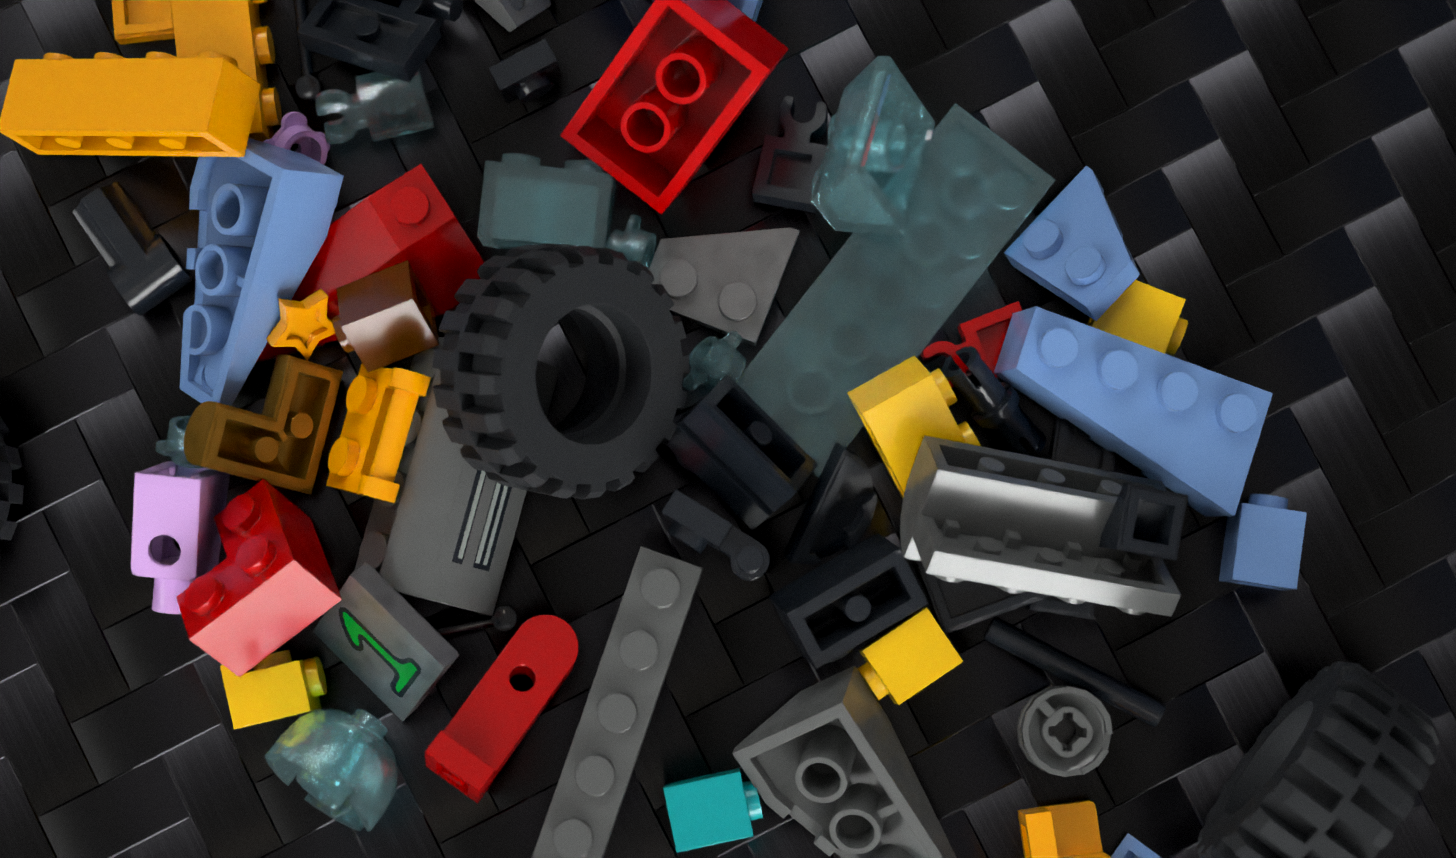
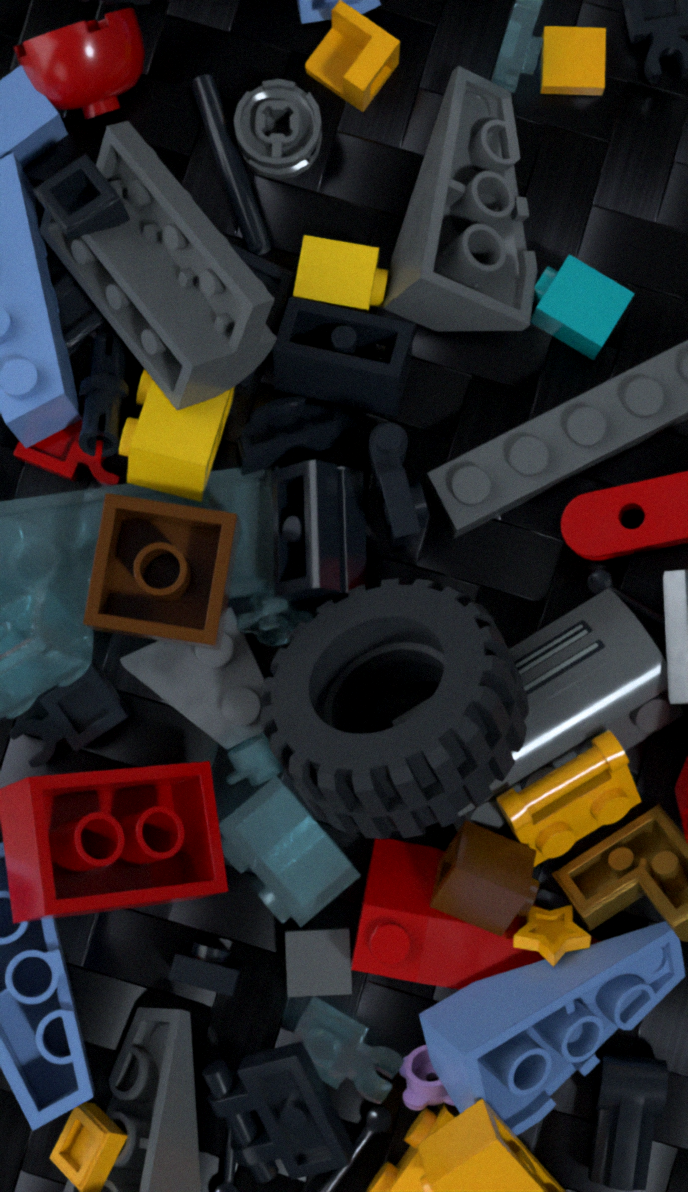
camera: 135 degrees left, 0 degrees up
none -> red cylinder [14,8,145,120]
none -> reddish brown brick [83,493,241,650]
none -> dark grey tile [285,927,352,997]

